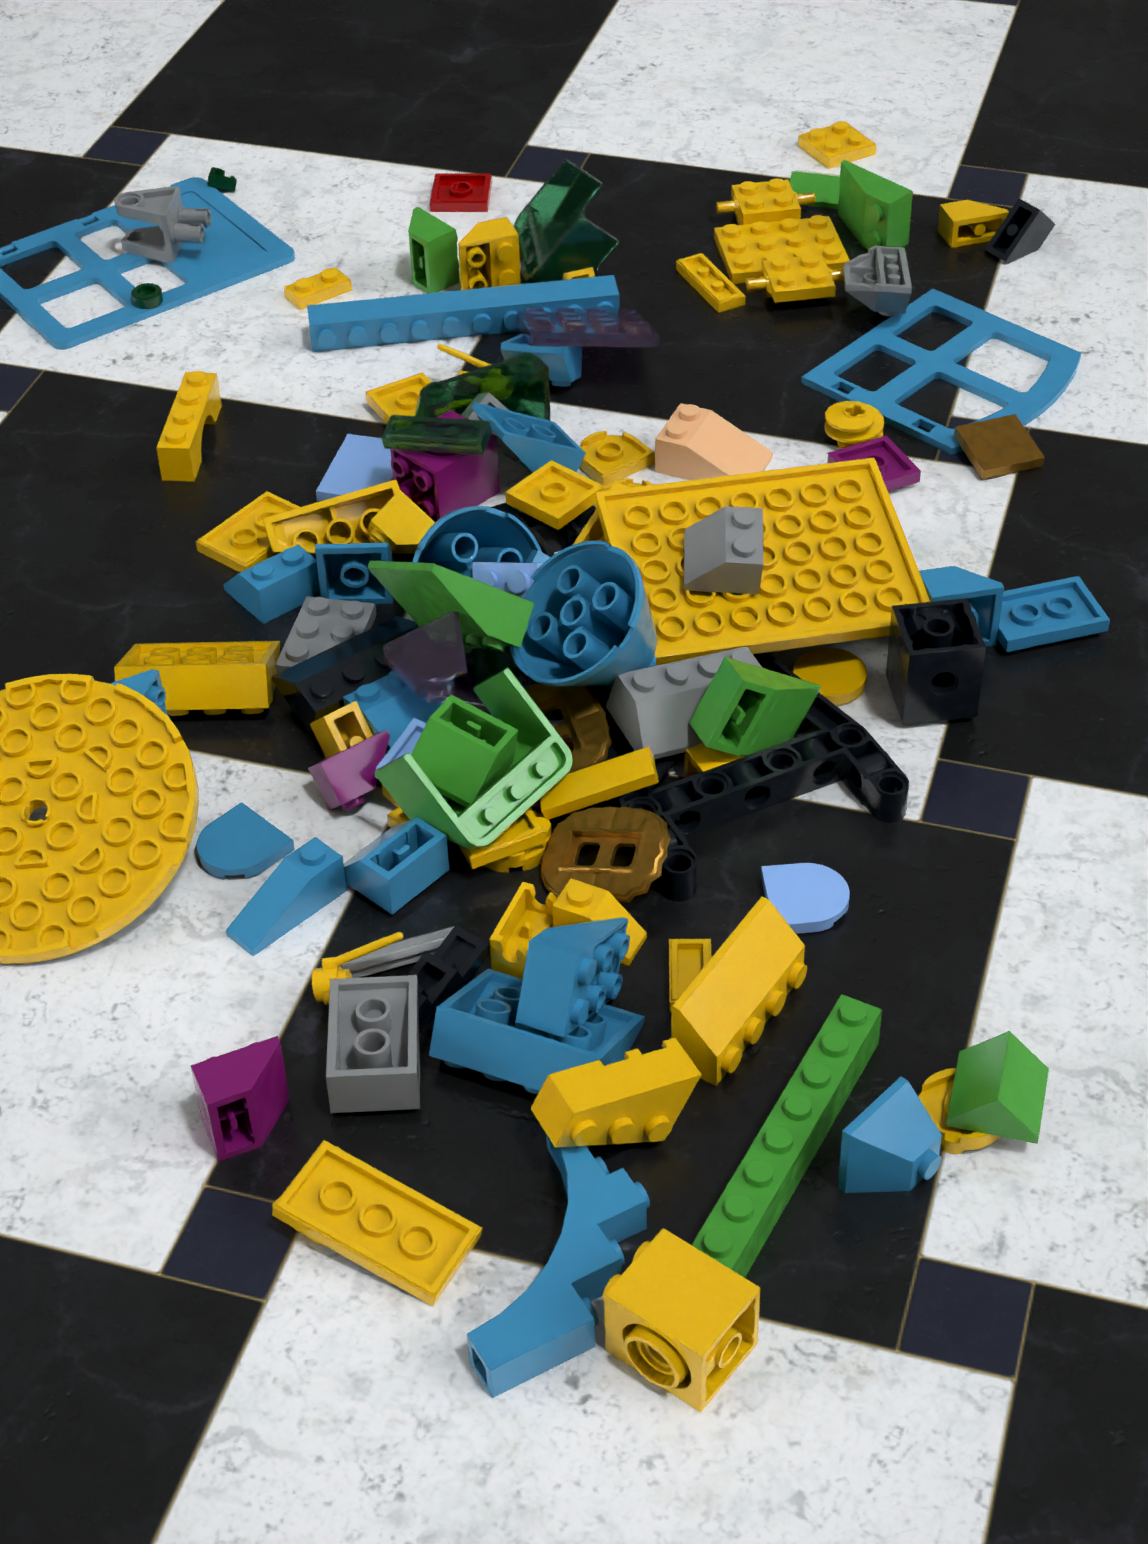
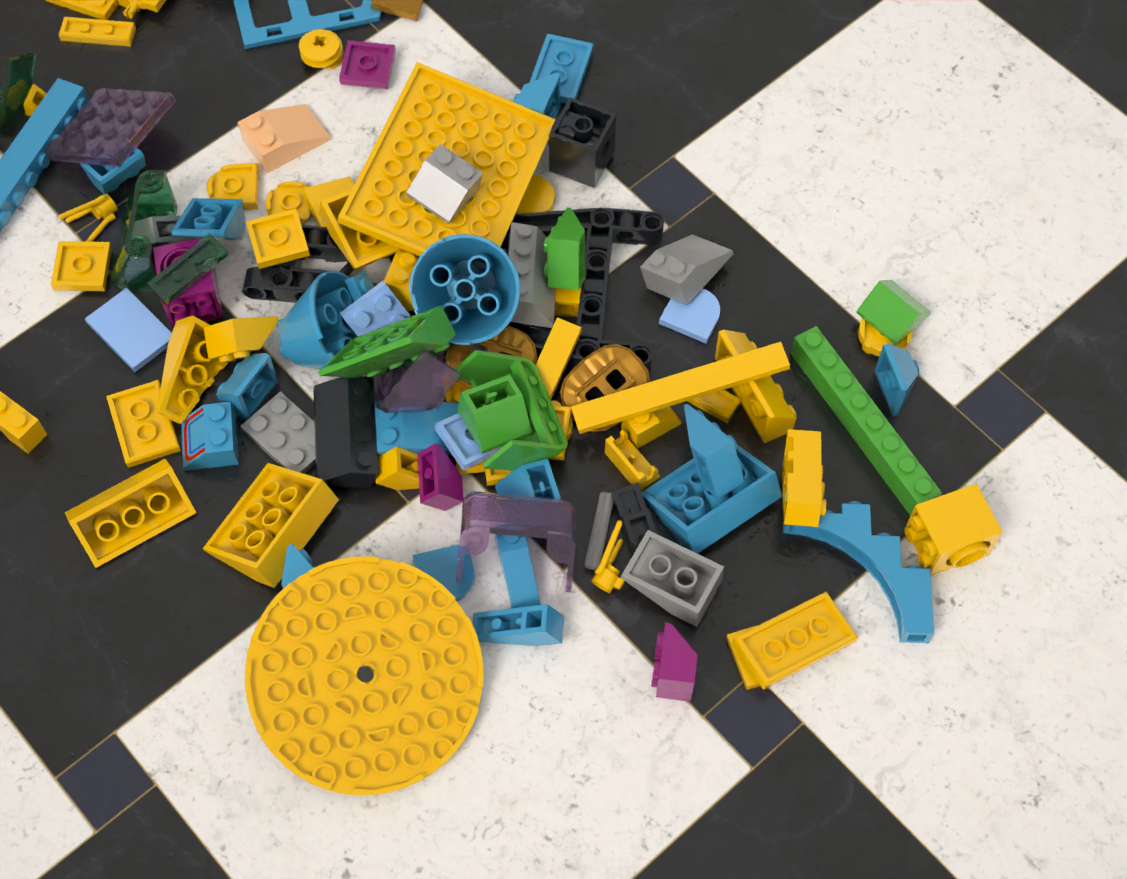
camera: 60 degrees left, 20 degrees up
none -> yellow slope [65,459,196,568]
none -> clear purple windscreen [456,491,576,593]
none -> dark azure slope [472,604,564,646]
none -> yellow tile [571,342,790,434]
none -> light grey slope [640,234,733,305]

